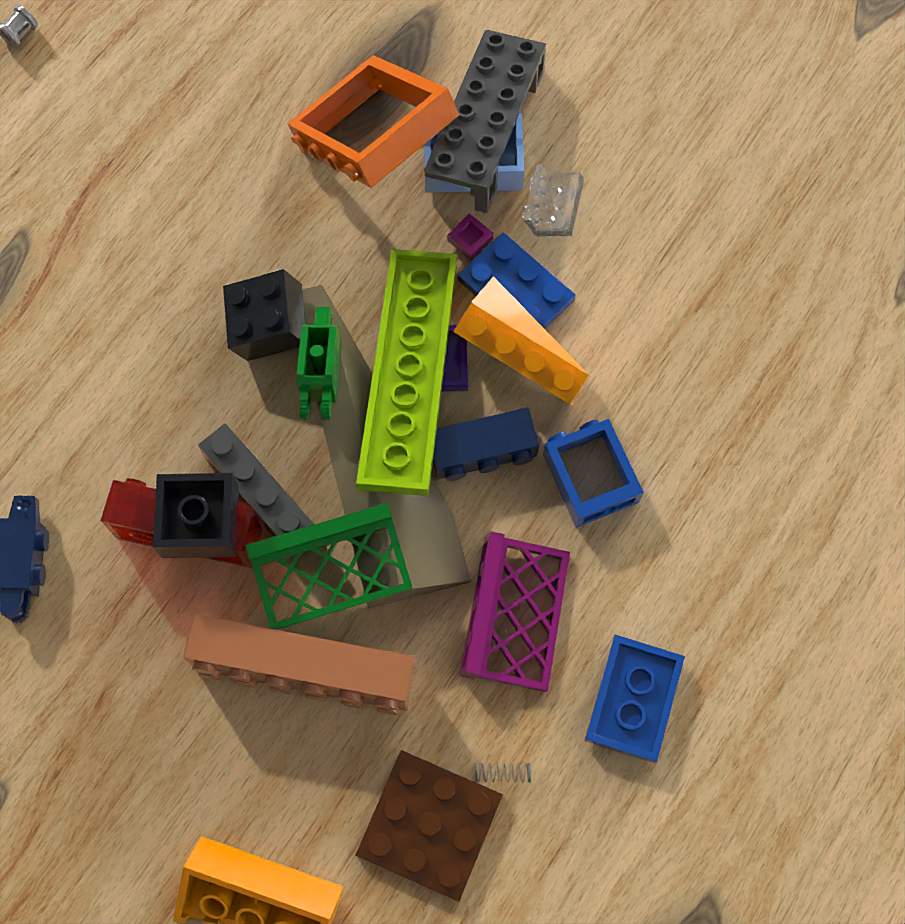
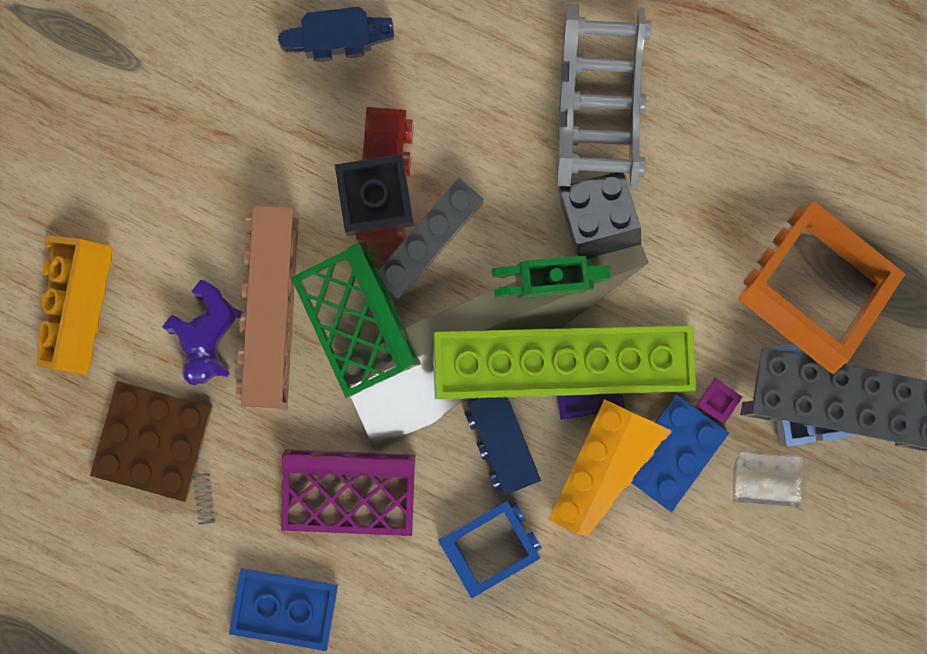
camera: 85 degrees right, 15 degrees up
none -> dark purple animal [162,280,243,386]
none -> light grey fence [557,4,651,190]

